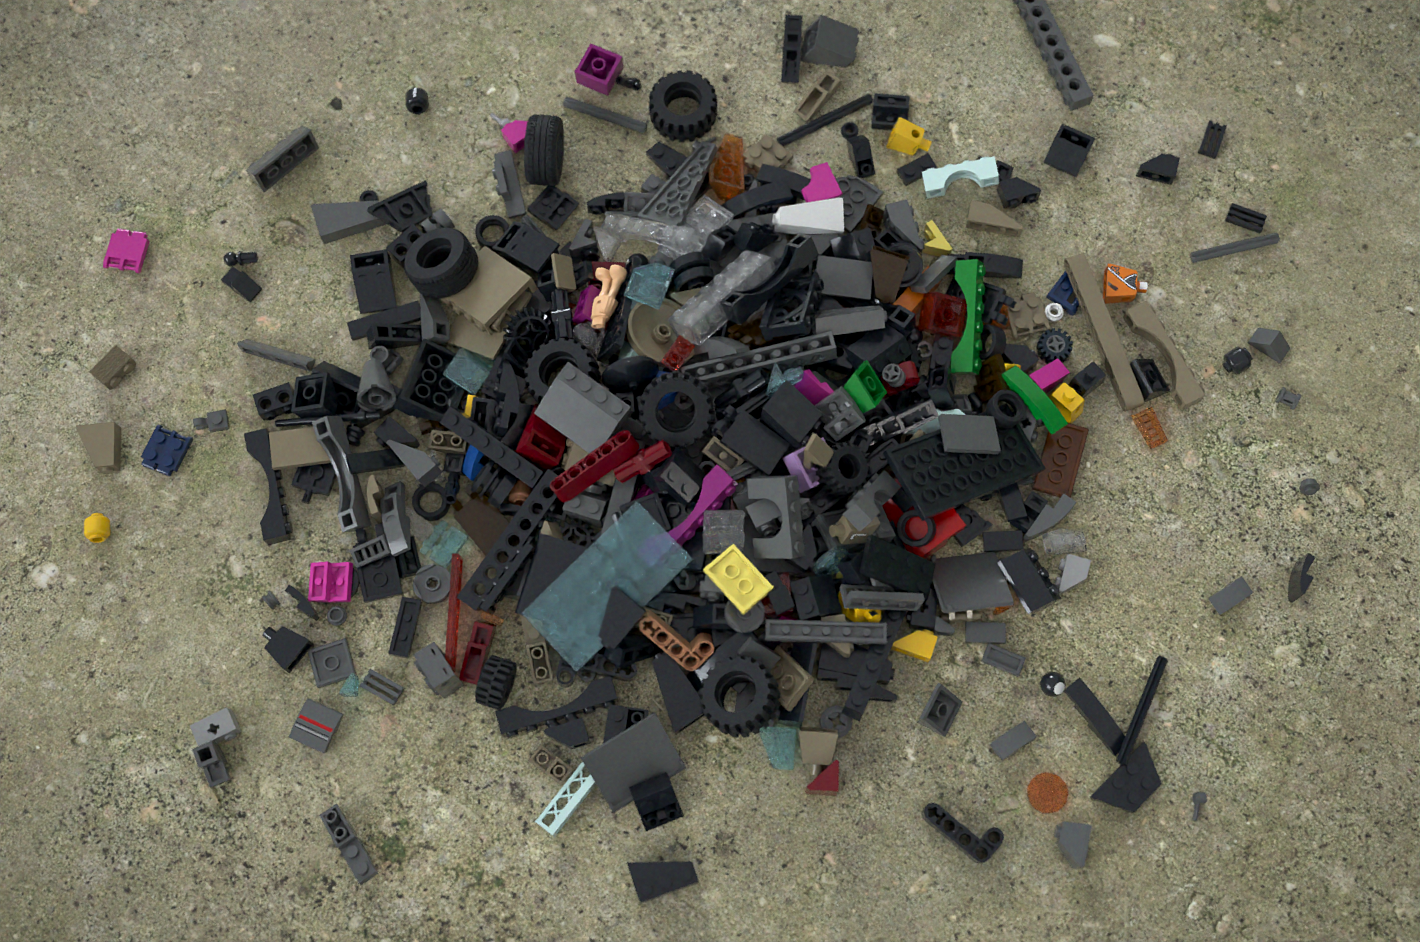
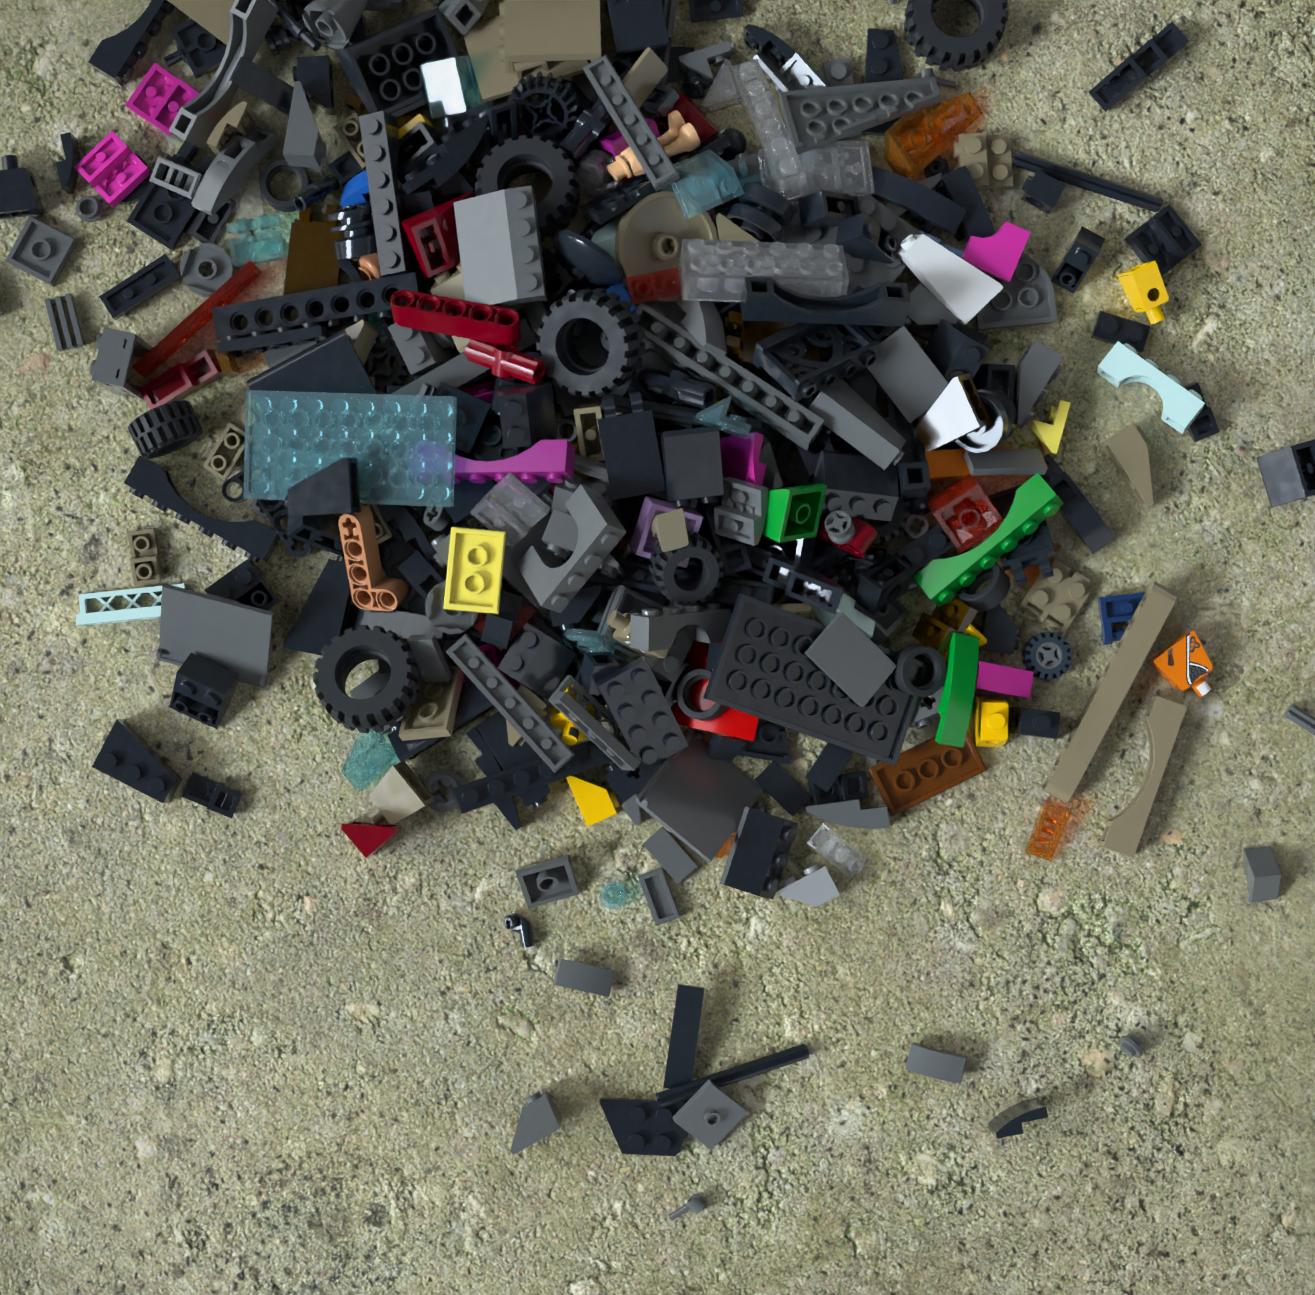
camera: 45 degrees right, 15 degrees up
dark grey bush [262,590,281,610] -> none
clear light blue slope [339,673,359,697] -> none
black slope [544,716,591,750] -> none
dark tan slope [793,70,842,122] -> none
dark grey slope [800,15,859,68] -> none
black plate [841,122,859,139] -> none
dark brown slope [860,204,884,240] -> none
black beam [922,803,1004,864] -> none
black arm [968,392,983,415] -> none
black slope [997,177,1041,209] -> none
clear orange tile [1027,772,1068,814] -> none
black piece [1040,672,1066,697] -> none
white plate [1045,303,1064,321] -> none
black slope [1130,359,1170,403] -> none
black head [1222,347,1253,375] -> none
dark grey bush [1275,387,1301,410] -> none
none -> dark pink slope [125,62,199,137]
none -> black slope [182,771,242,819]
none -> black arm [503,913,534,948]
none -> dark grey tile [583,55,680,192]
none -> clear light blue plate [599,882,626,909]
none -> dark grey plate [672,1079,748,1150]
none -> black slope [708,736,745,761]
none -> black brick [1021,170,1066,214]

